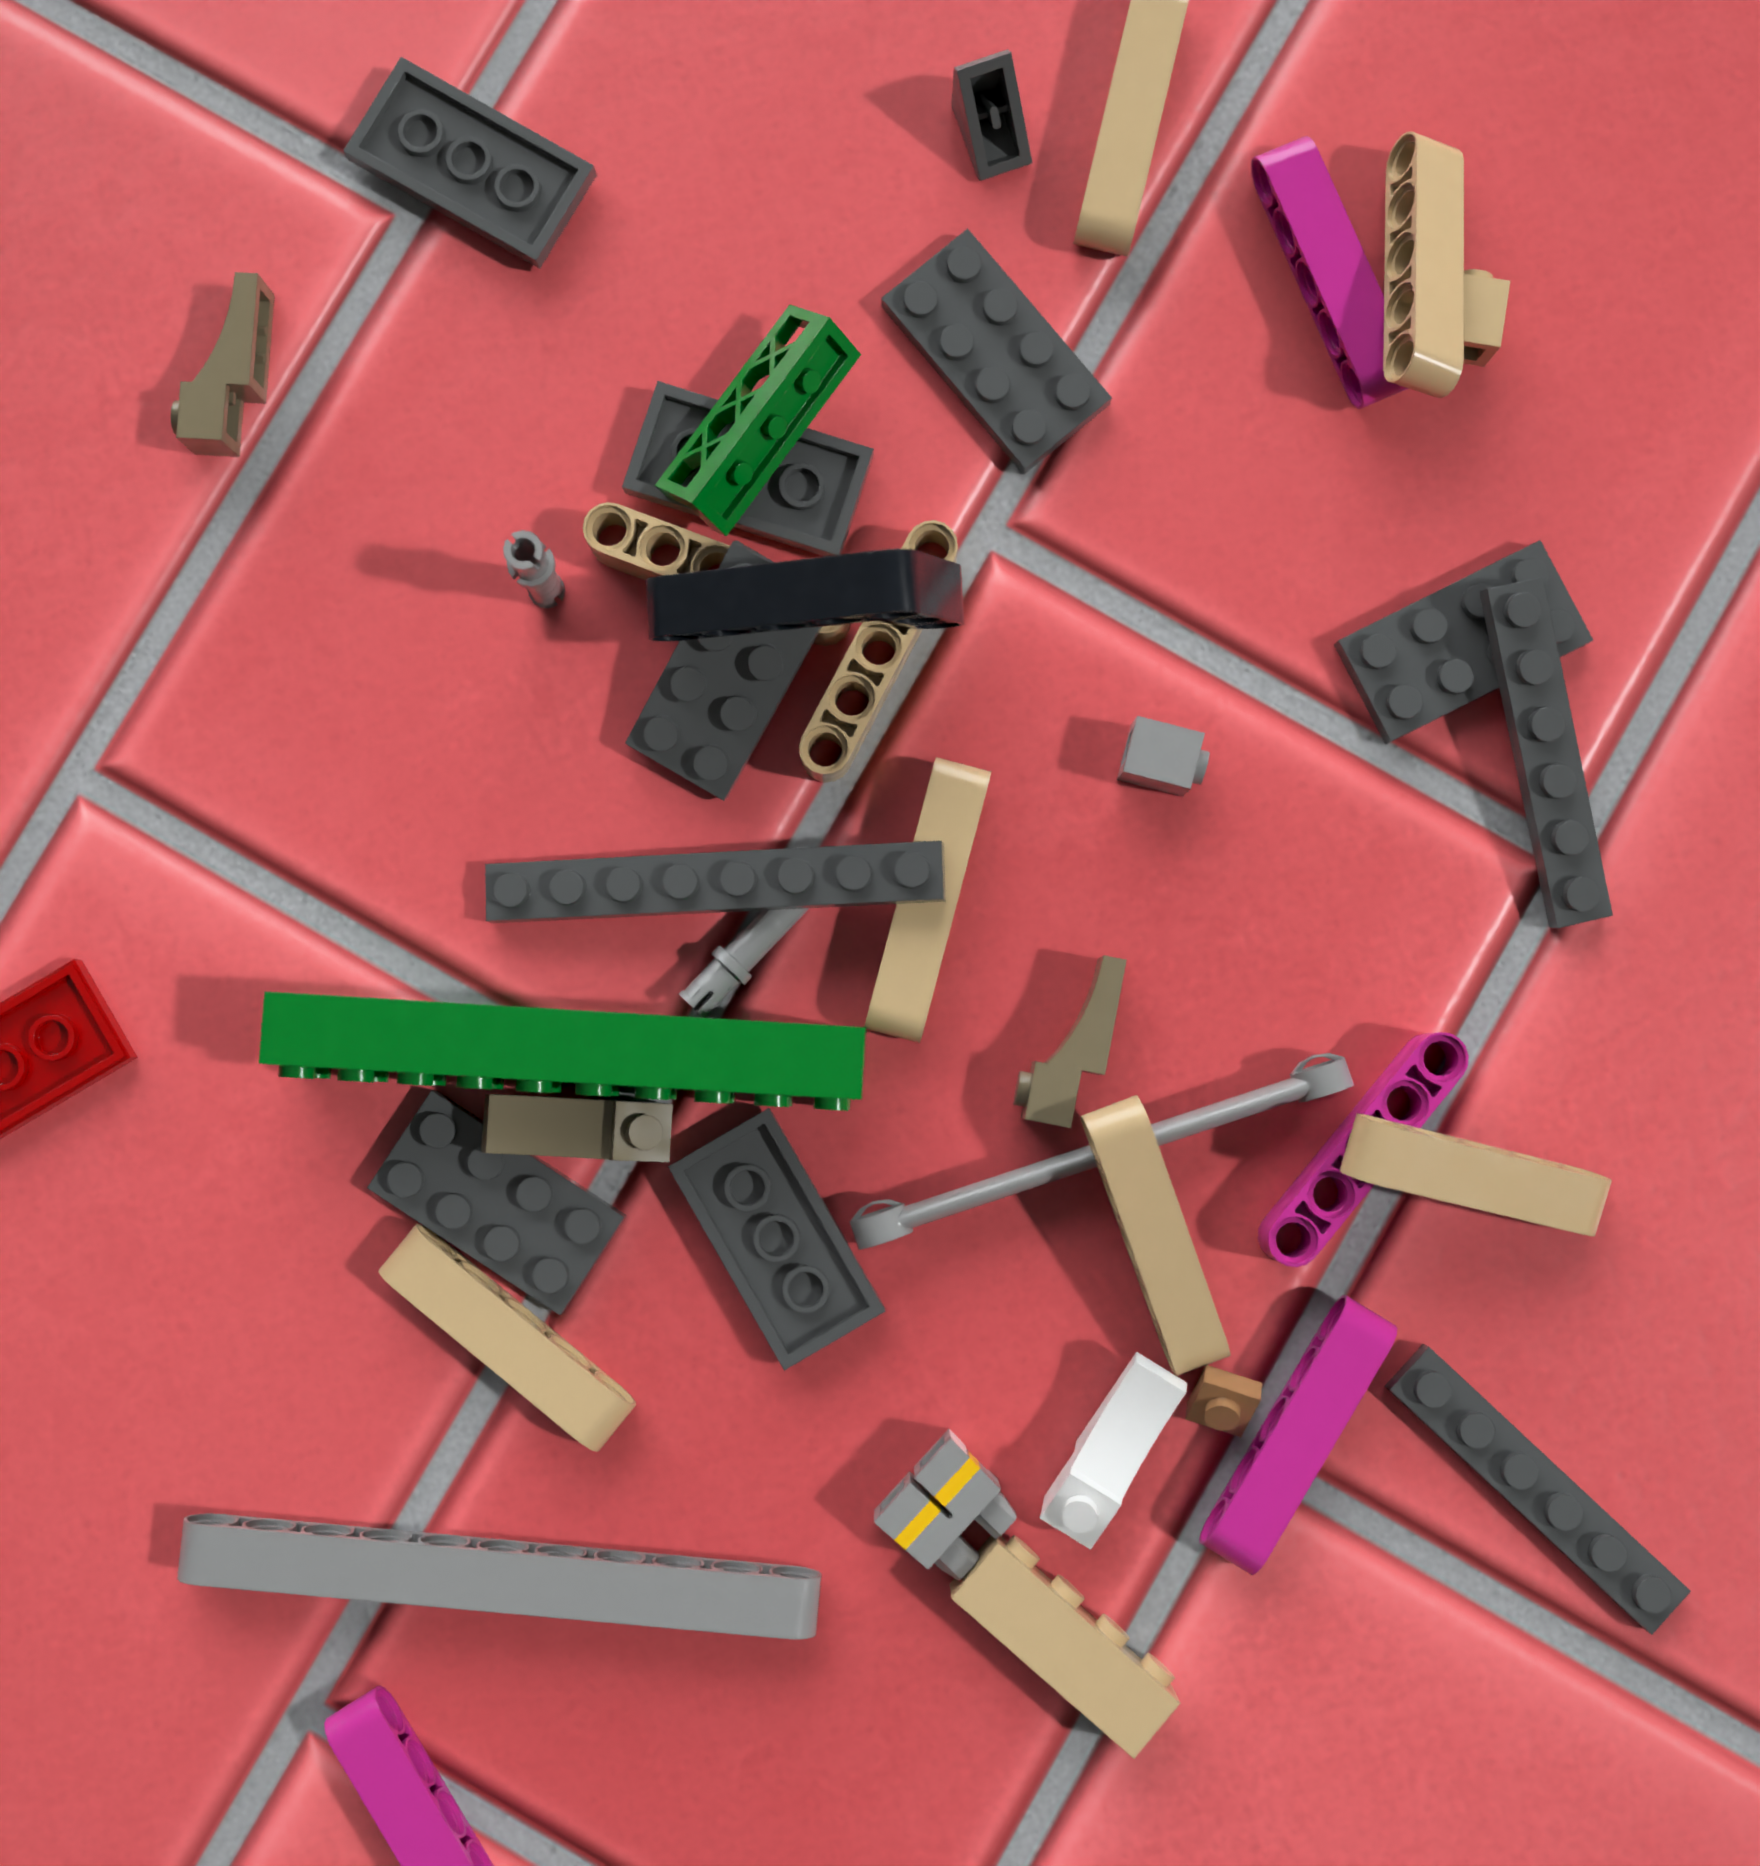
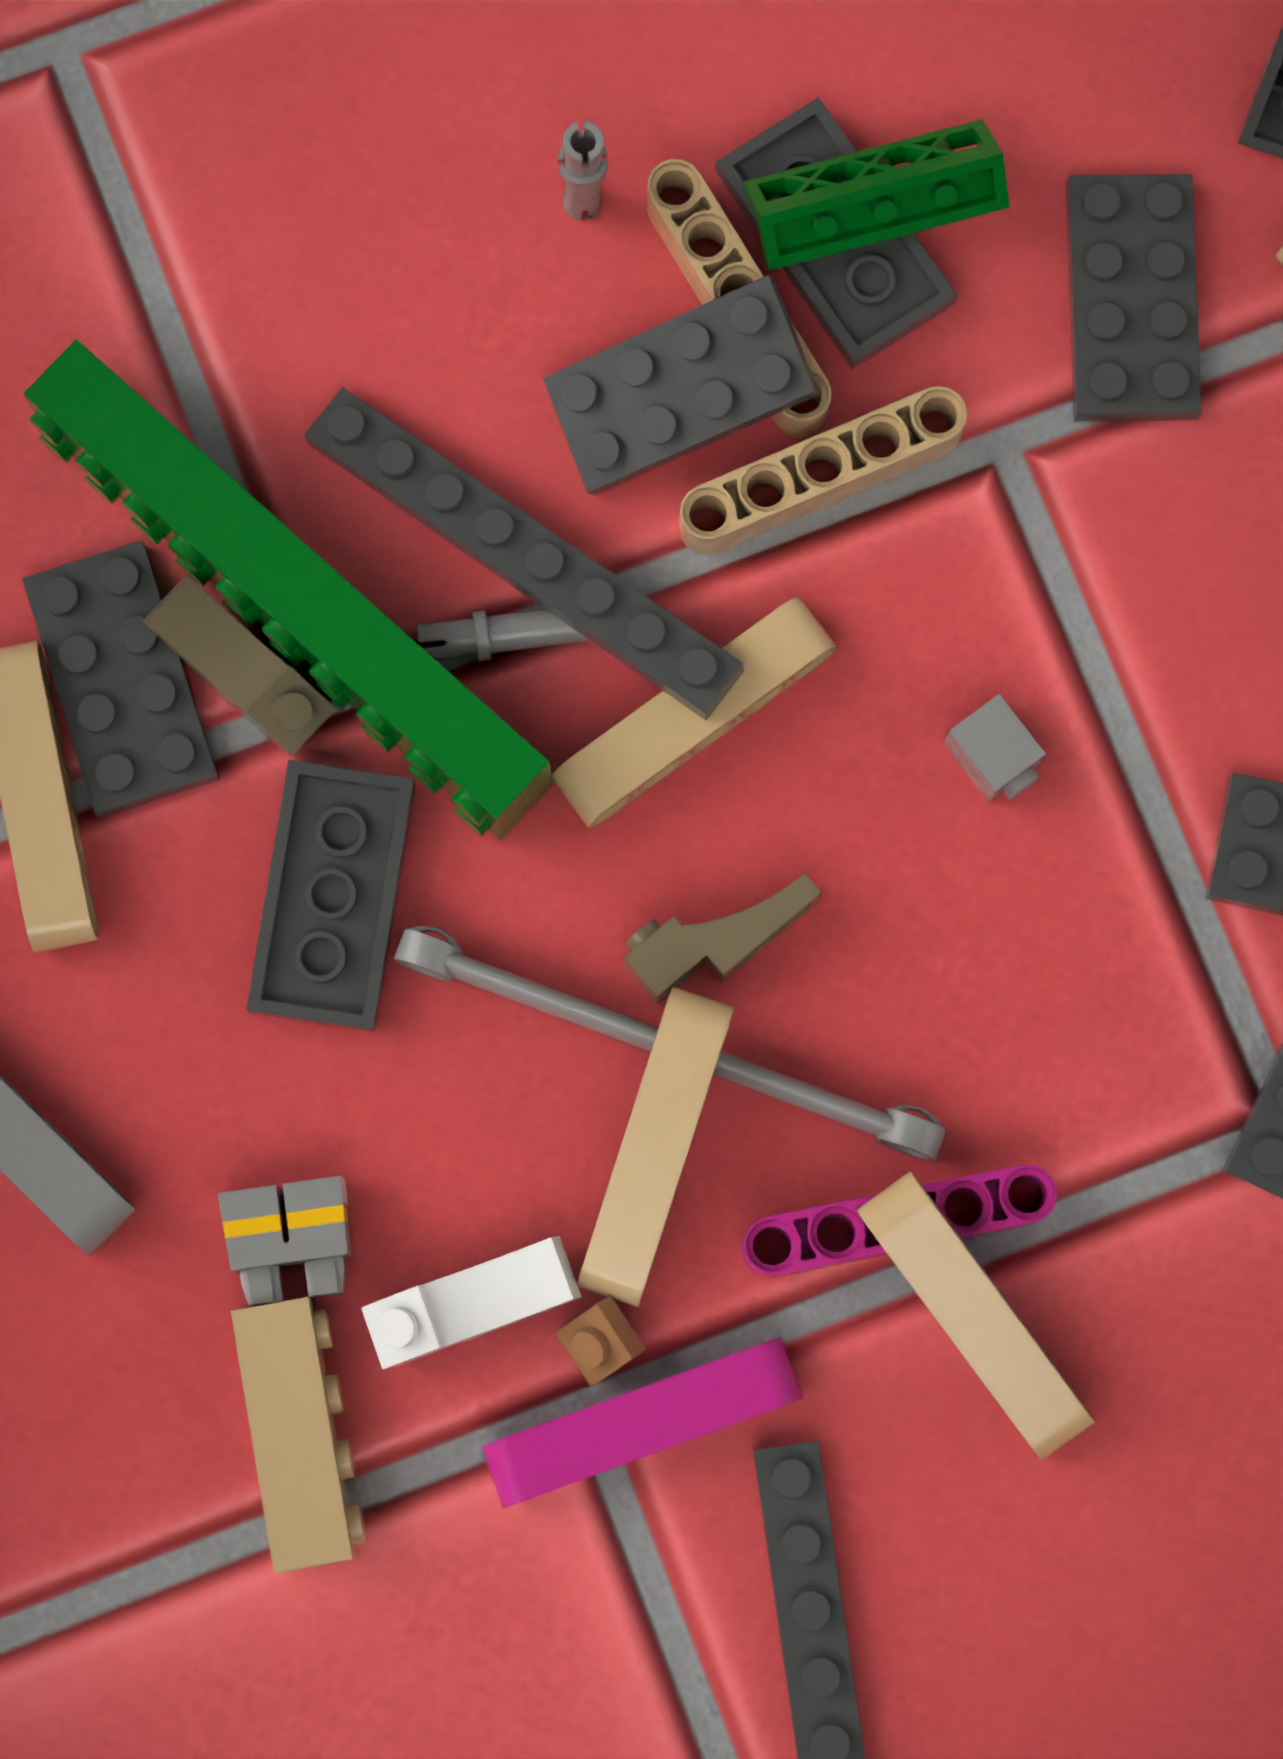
camera: 35 degrees right, 5 degrees down
black beam [646,549,964,641] -> none

